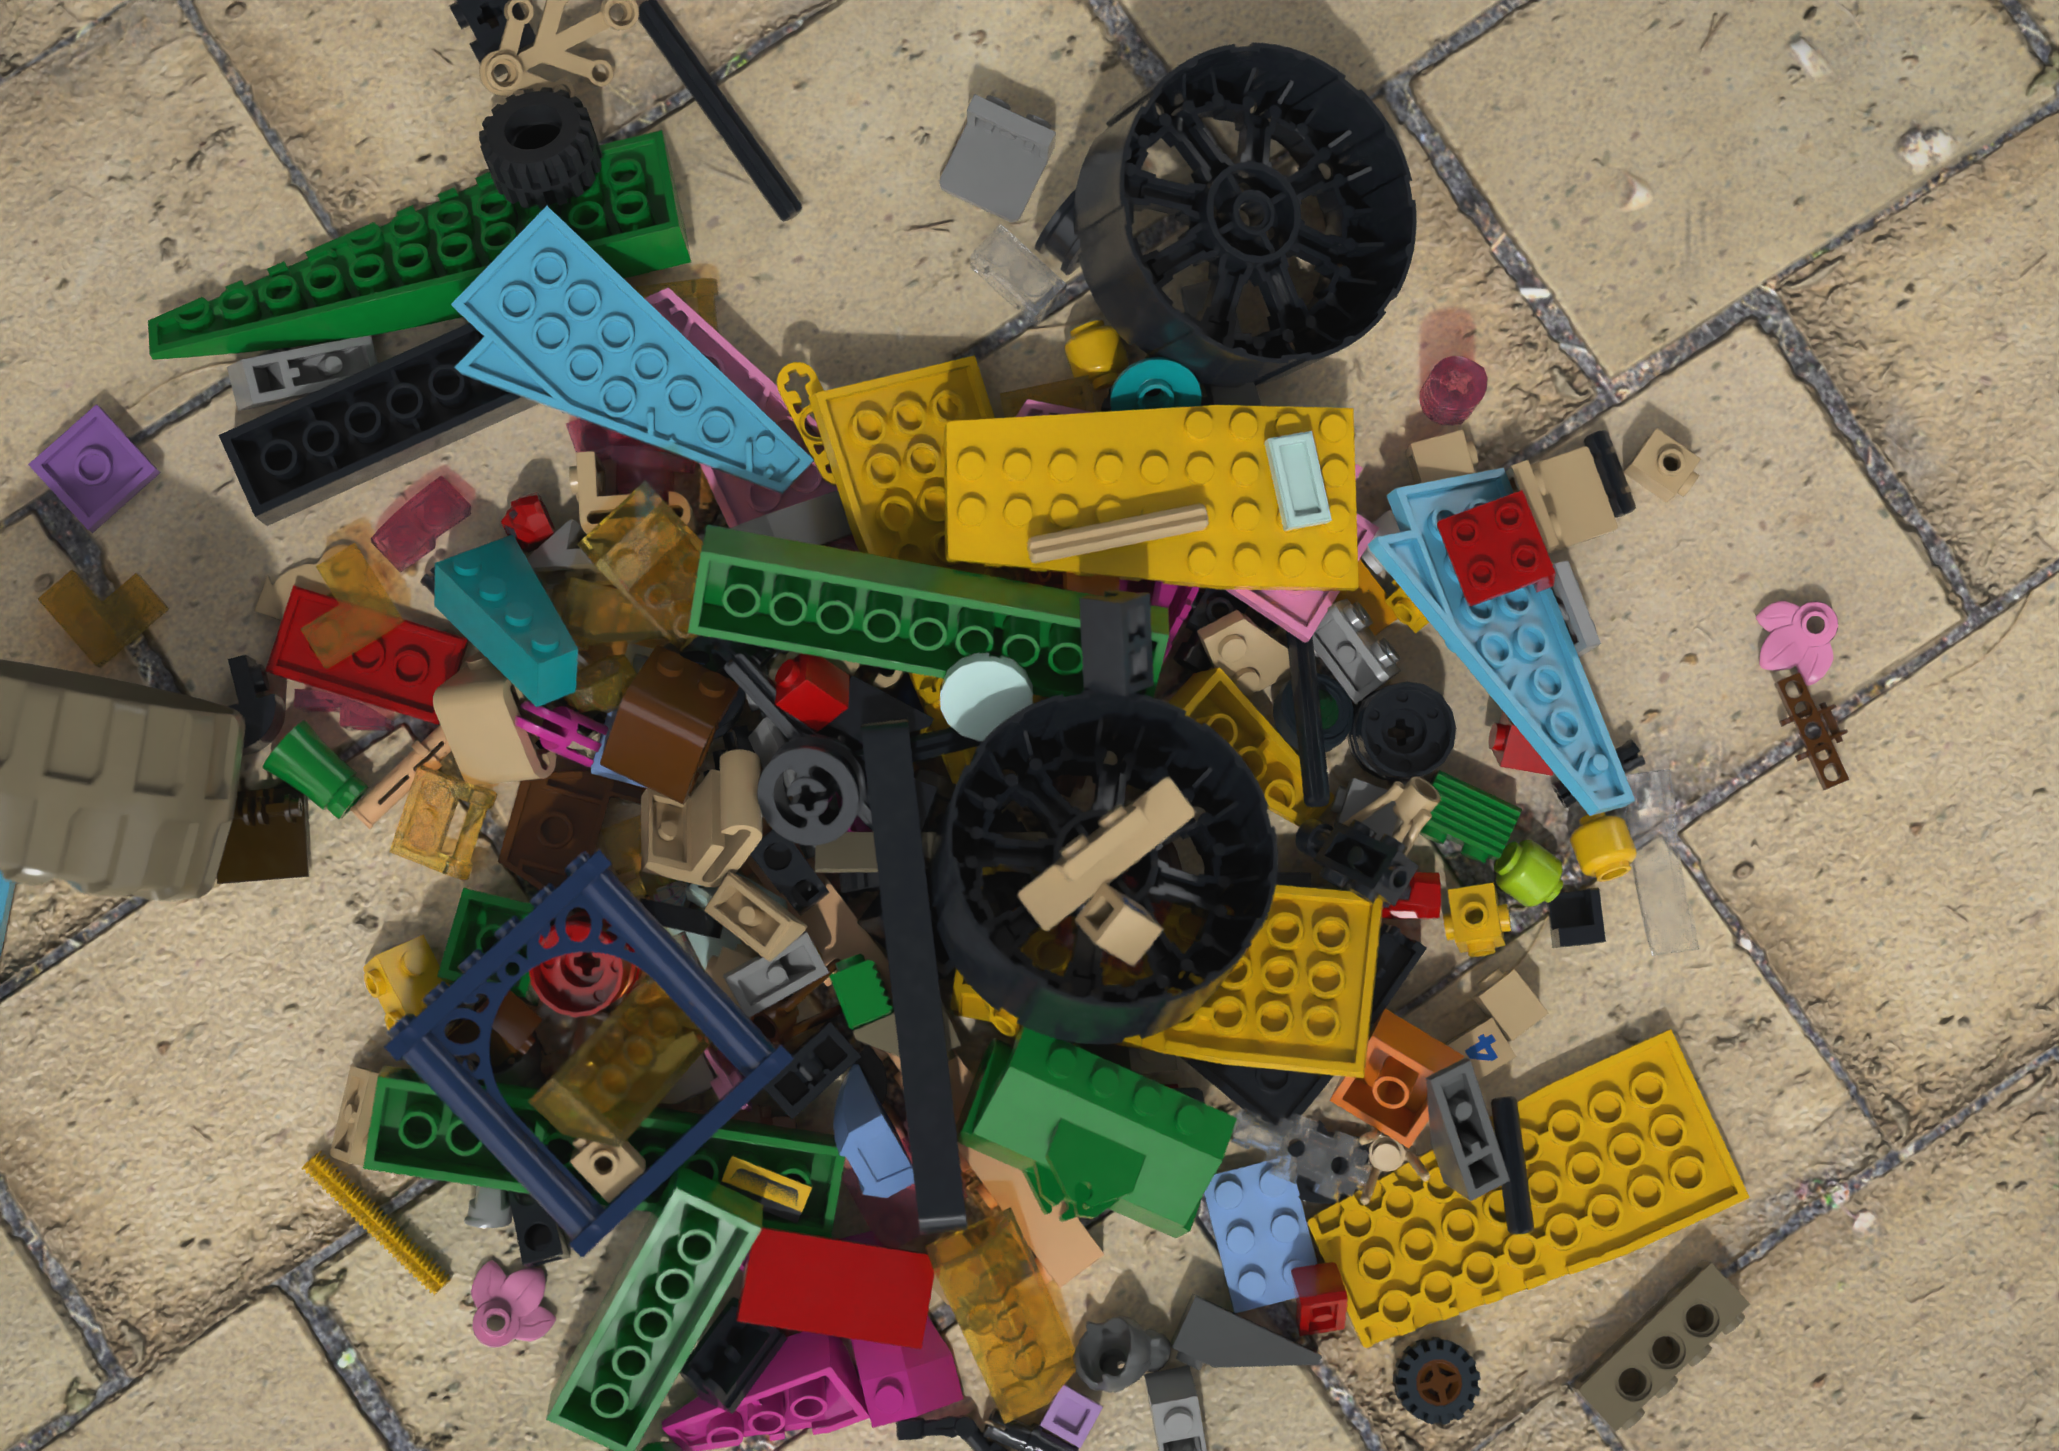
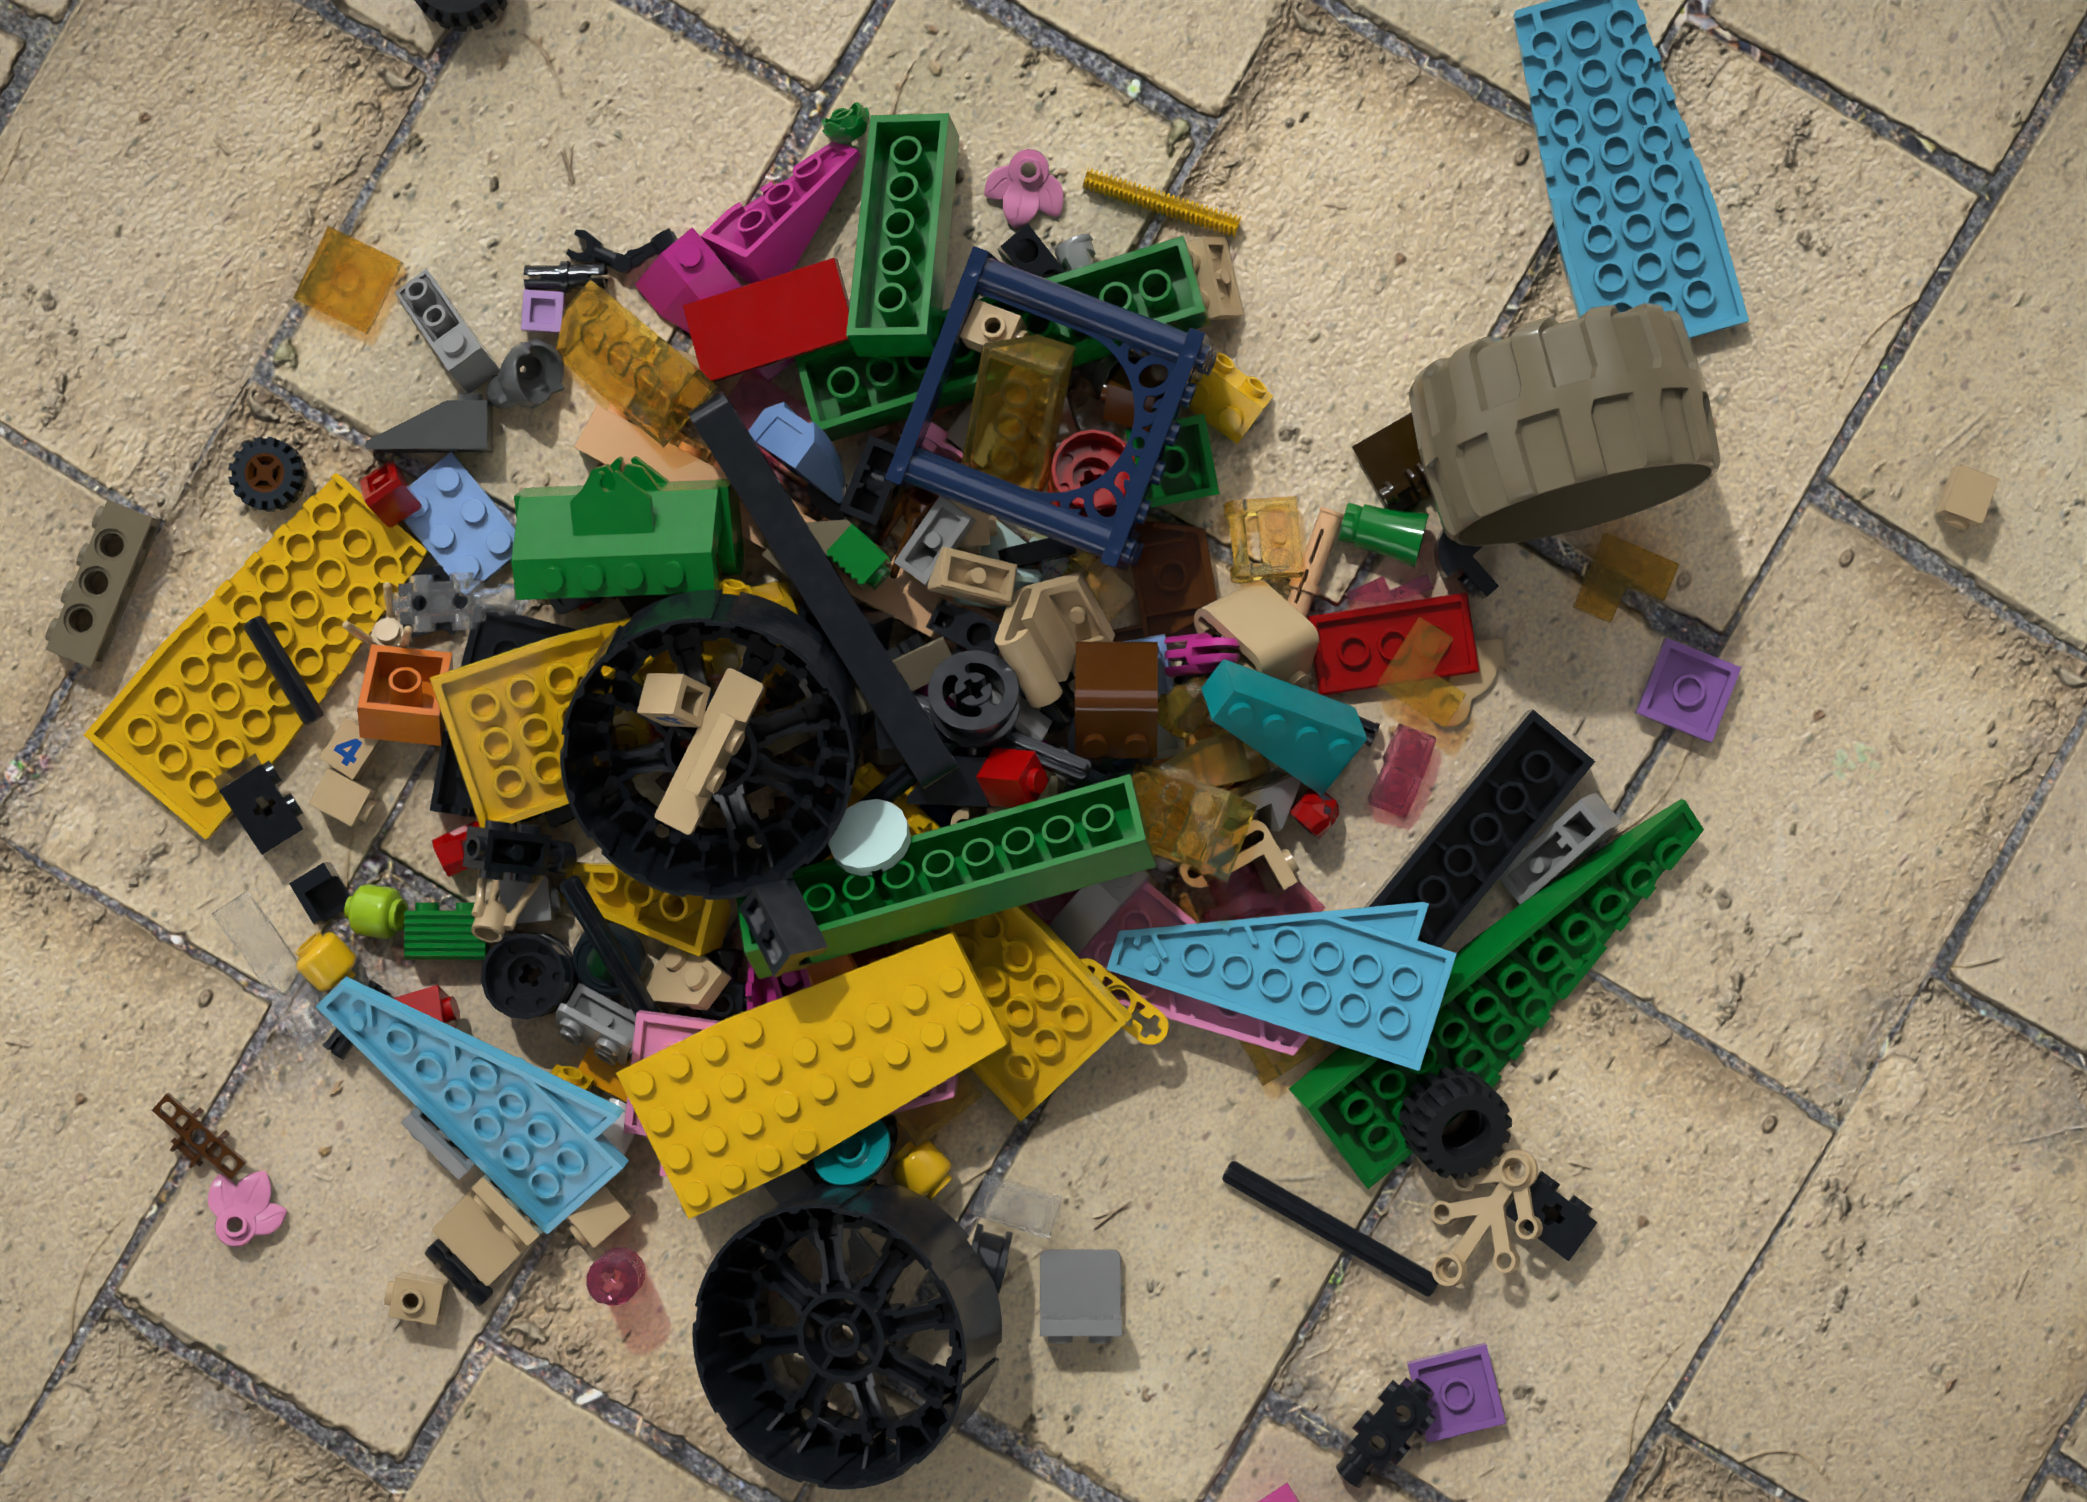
camera: 160 degrees right, 5 degrees up
black hinge [679,1297,787,1414] -> none
sticker [720,1156,812,1224] -> none
tan axle [1027,504,1208,564] -> none
light aqua tile [1264,431,1332,531] -> none
dark grey slope [1426,1057,1510,1201] -> none
red bracket [1437,490,1556,606] -> none
yellow brick [1443,883,1512,957] -> none
none -> black brick [213,753,303,855]

